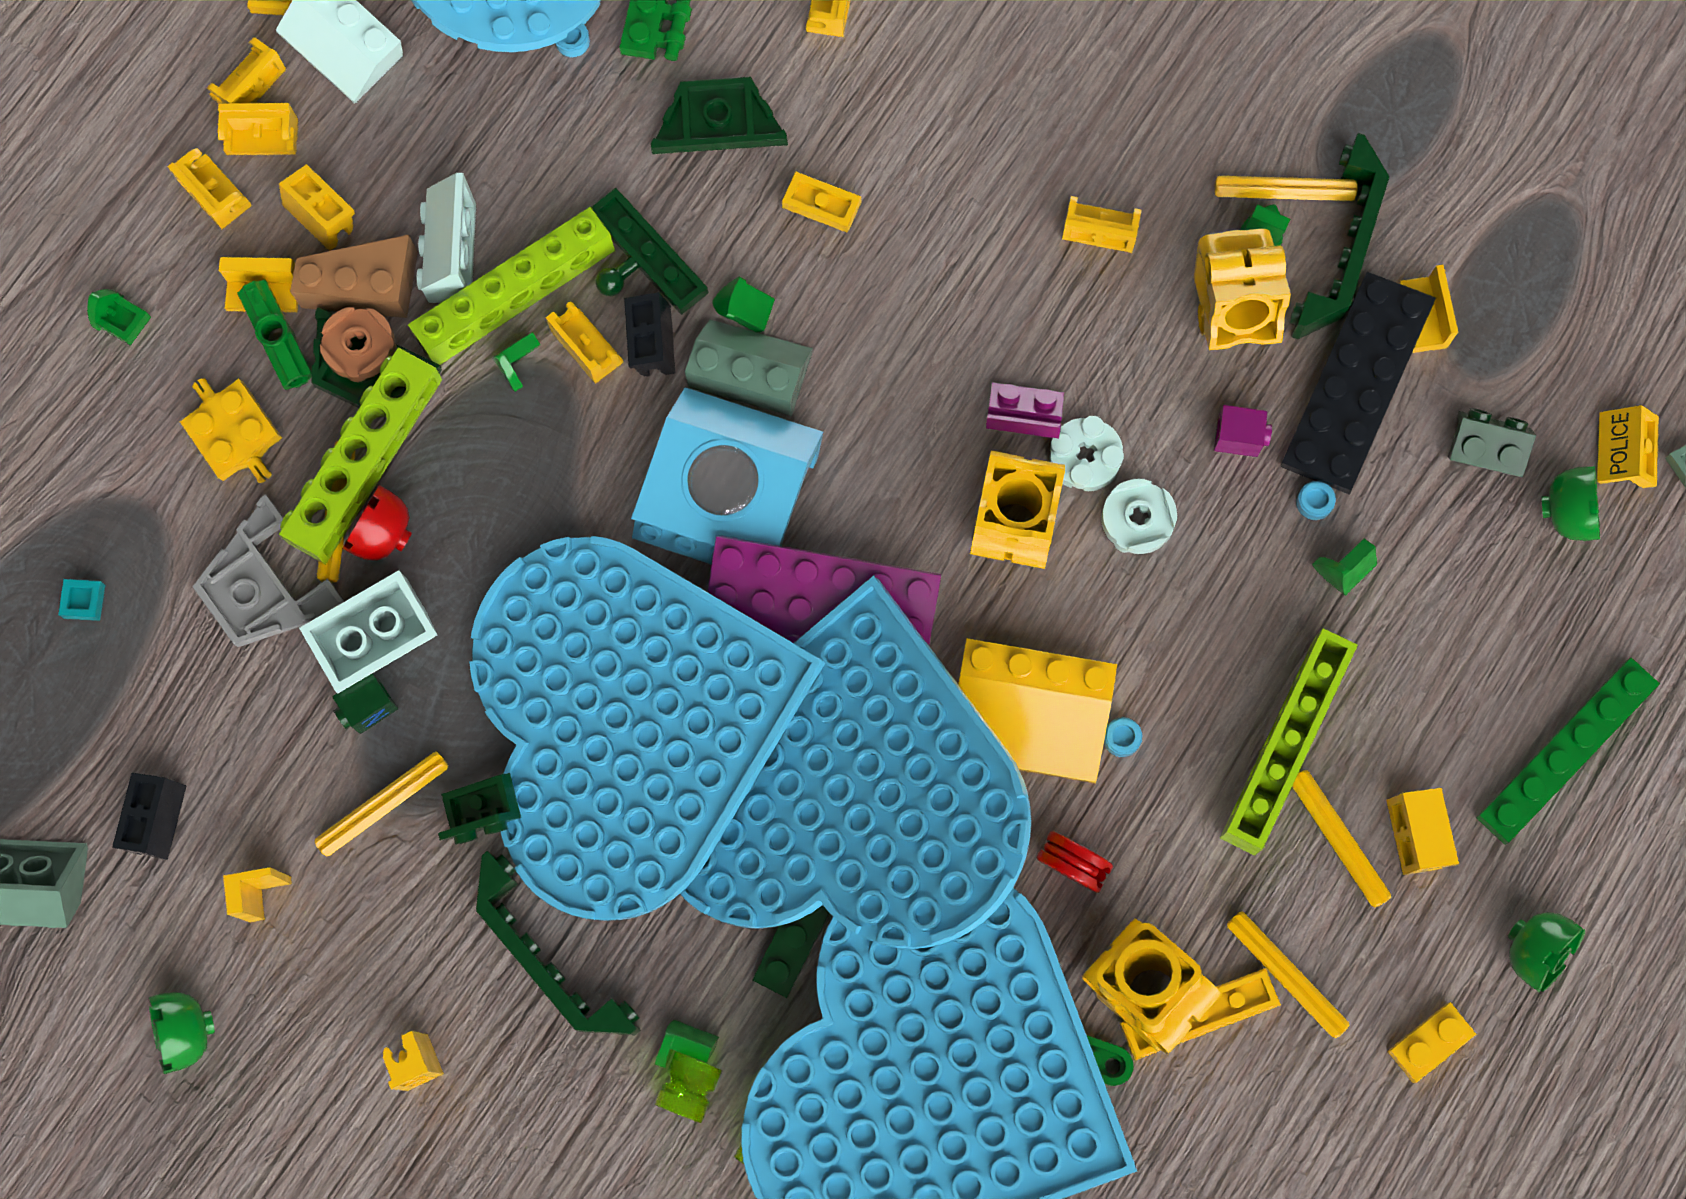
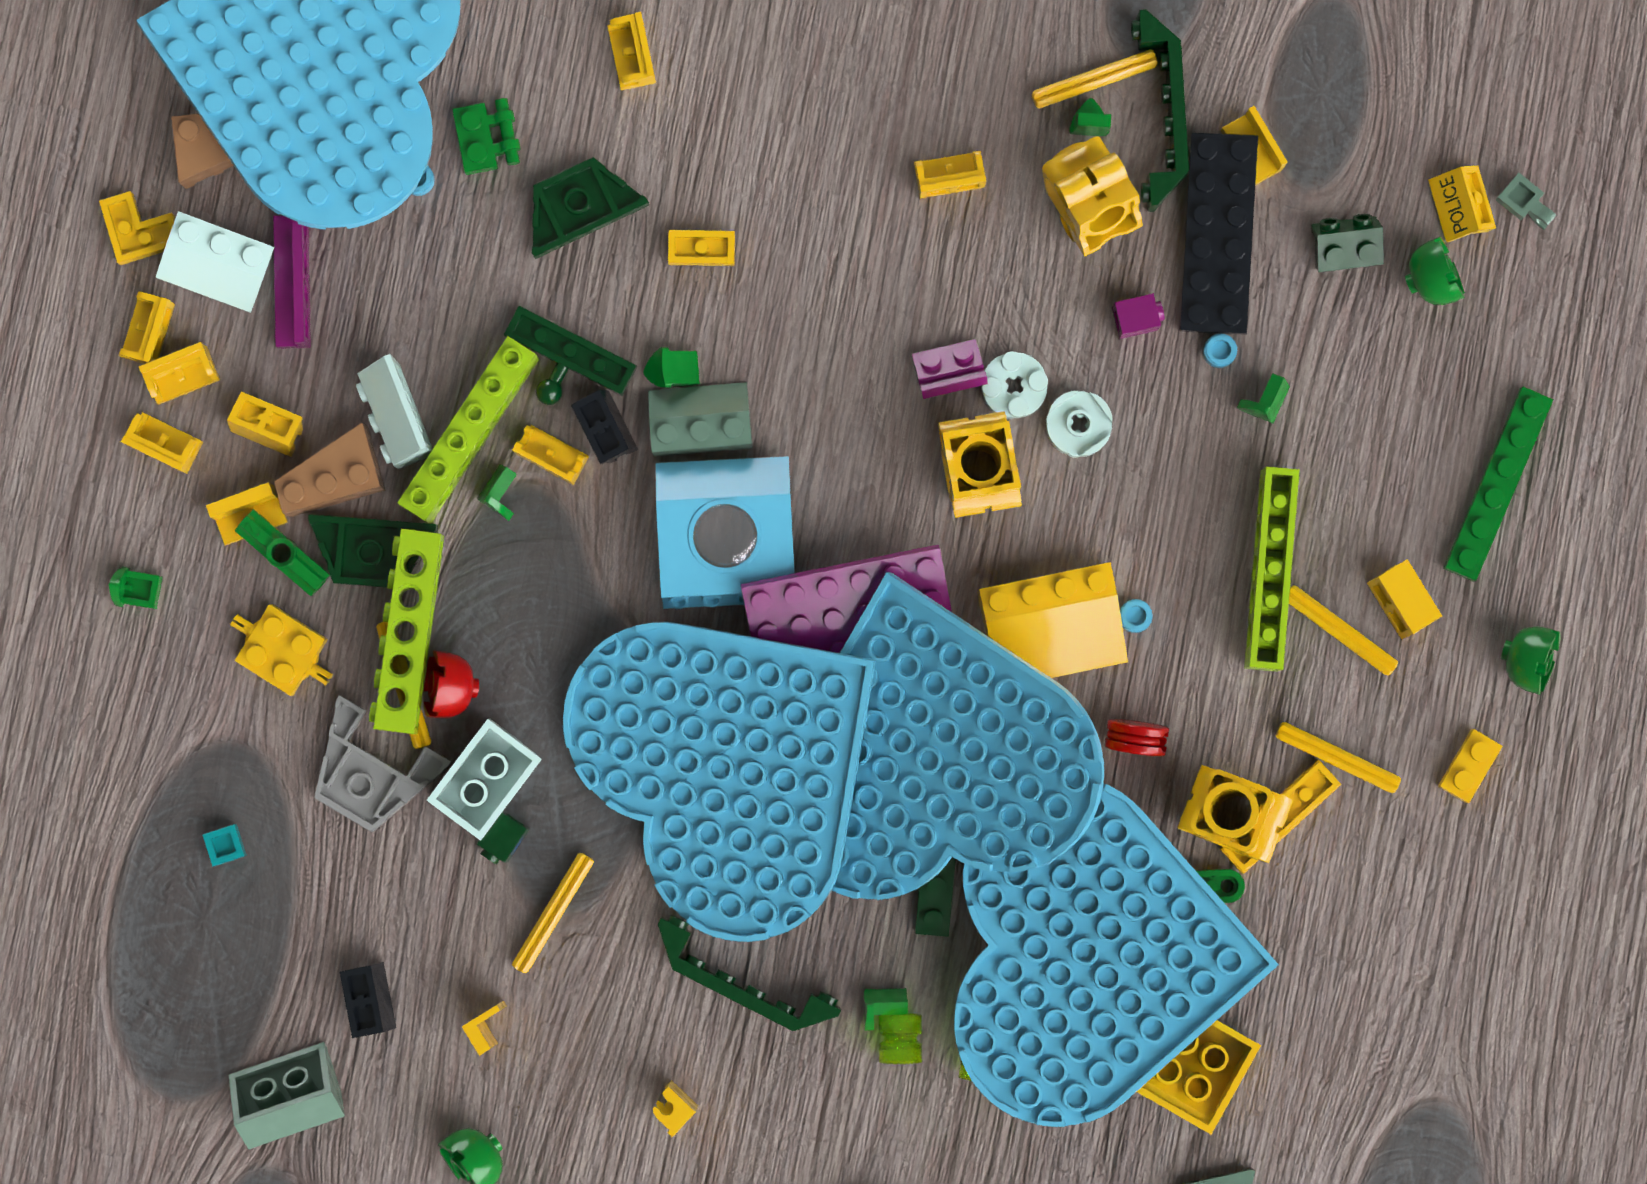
camera: 25 degrees left, 10 degrees up
nougat plate [320,307,397,382] -> none
dark green bracket [438,773,521,845] -> none
none -> magenta fence [273,216,311,349]

